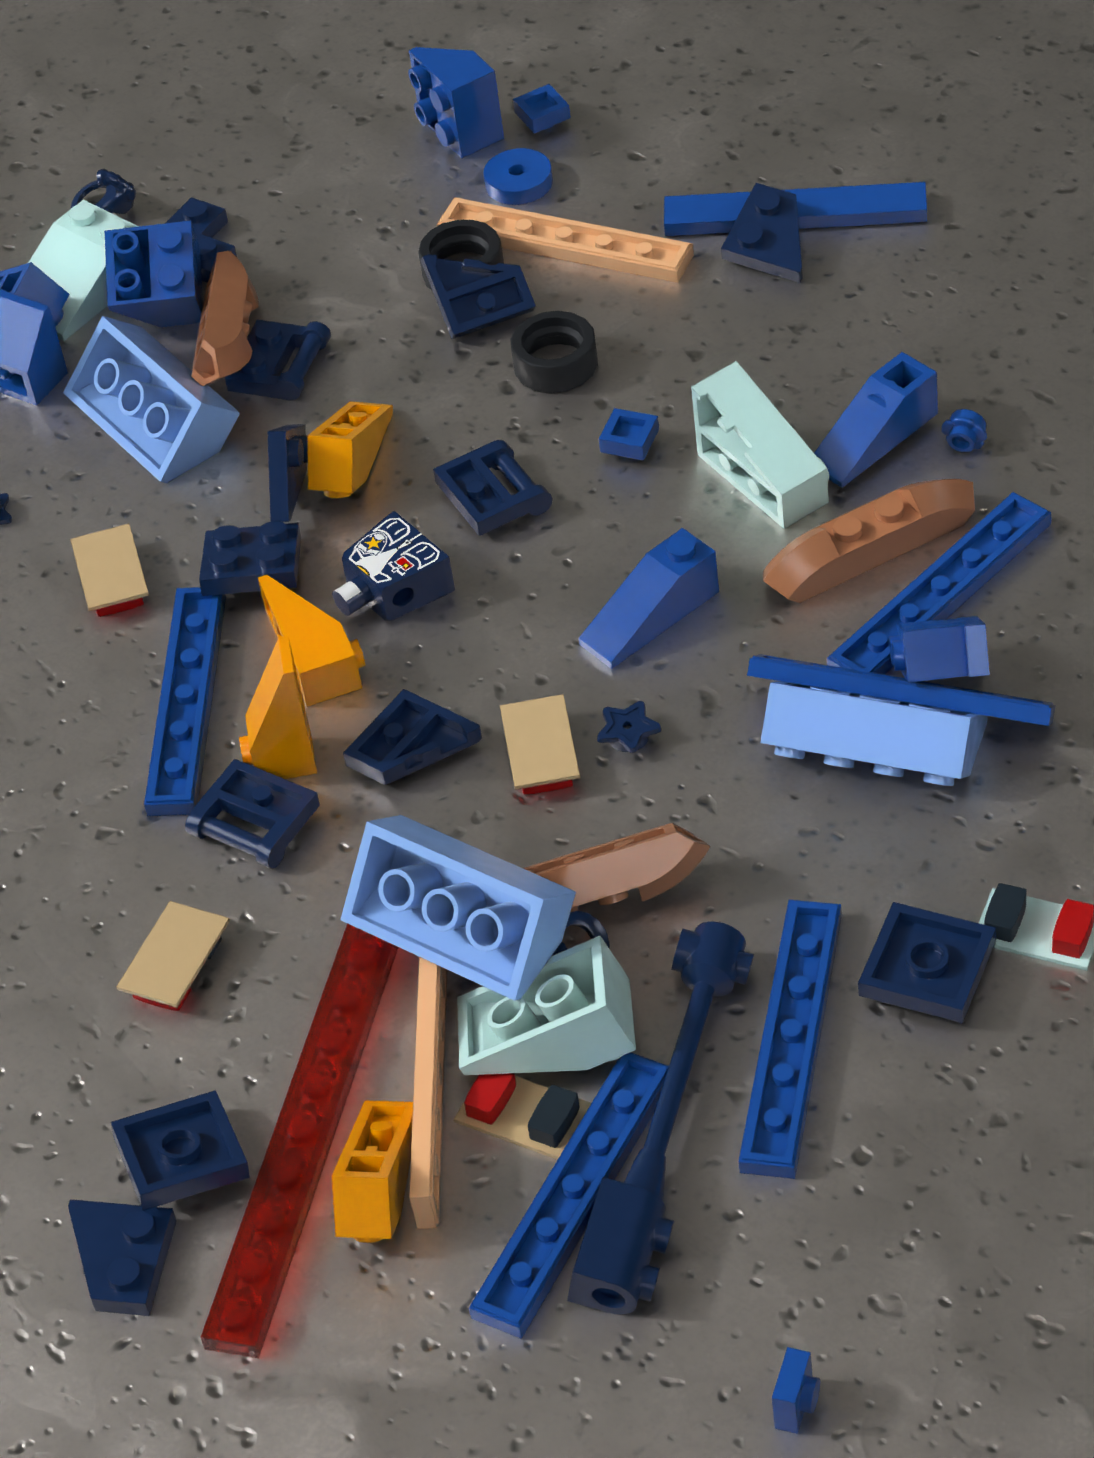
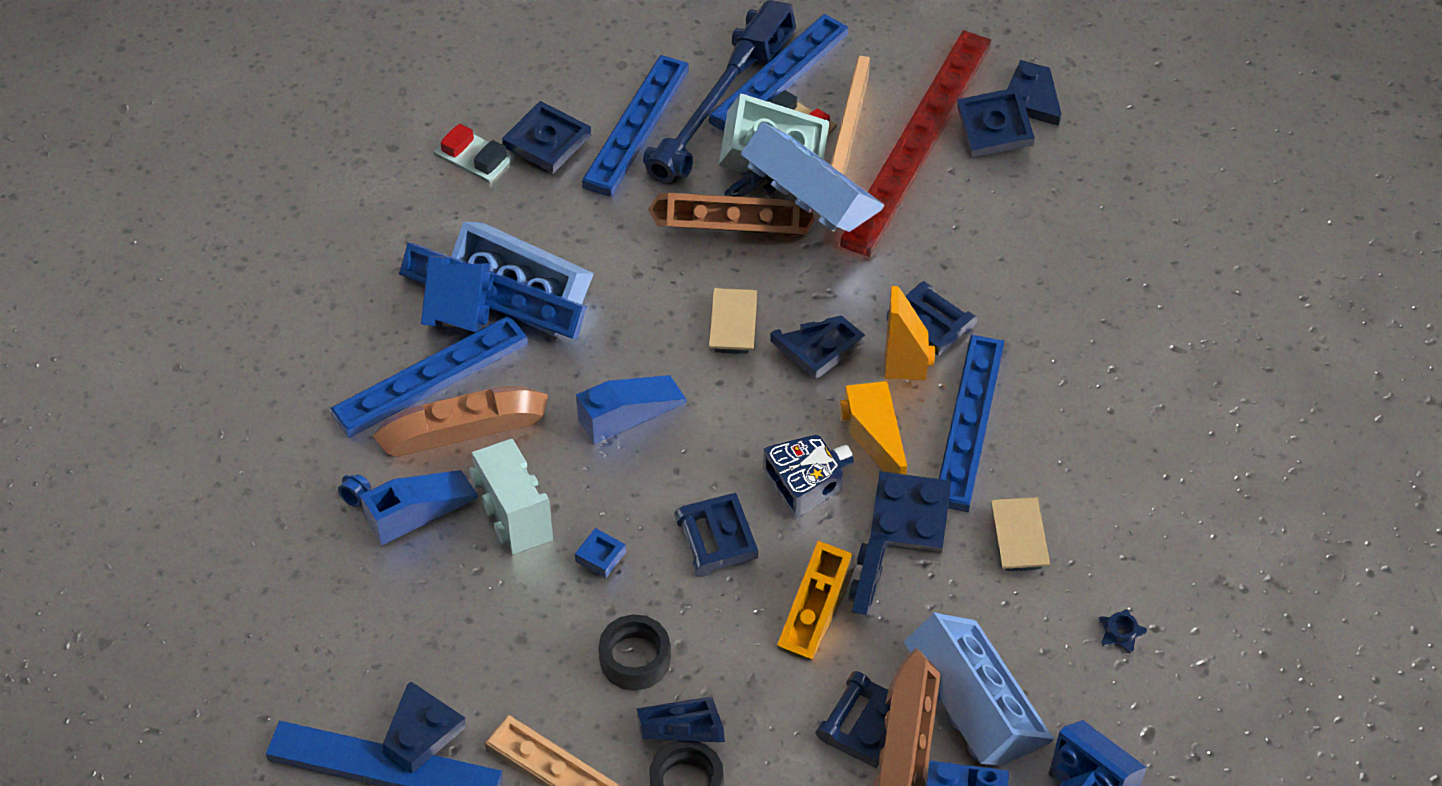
camera: 175 degrees left, 5 degrees up
tan piece [116,901,230,1011] -> none
light orange slope [332,1100,413,1243] -> none
dark blue plate [597,701,662,753] -> none

